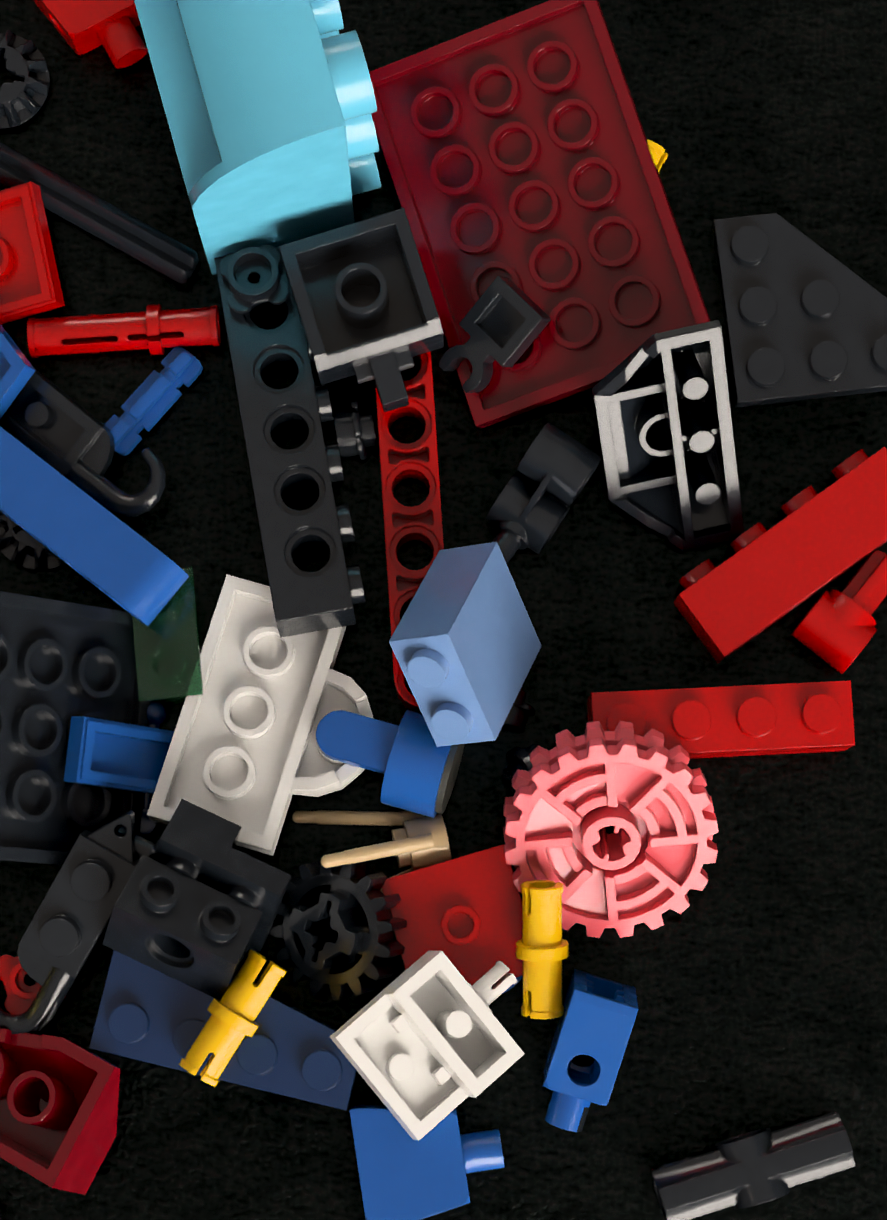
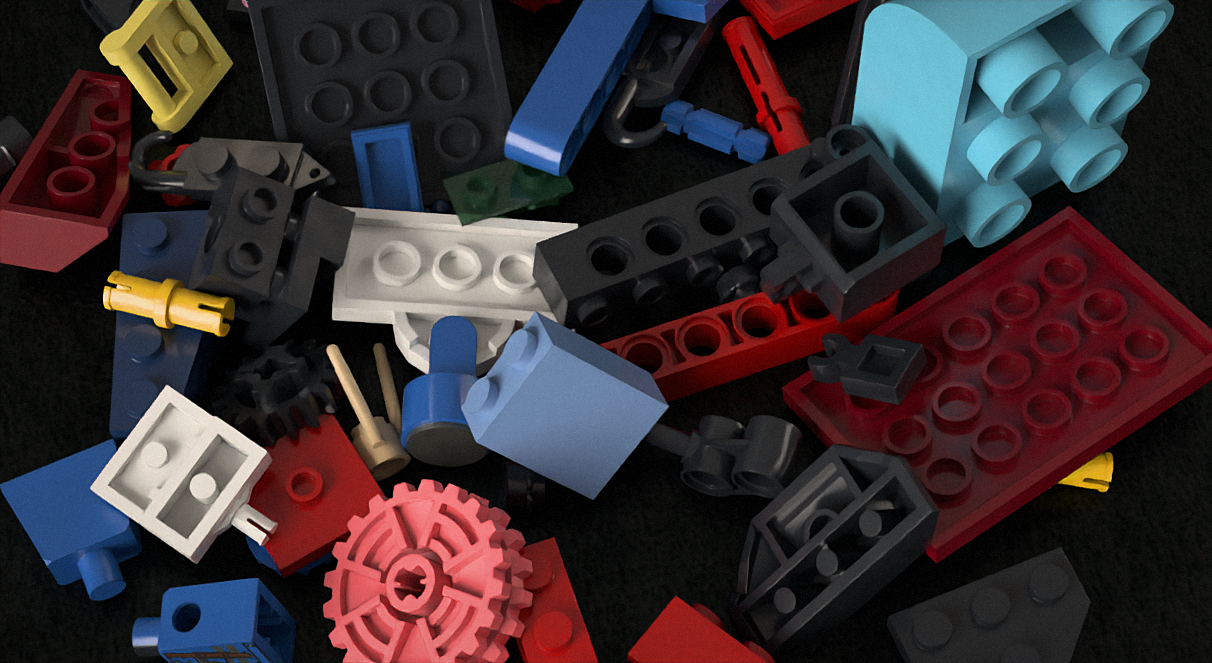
camera: 80 degrees right, 20 degrees down
yellow pin [516,880,569,1020] -> none

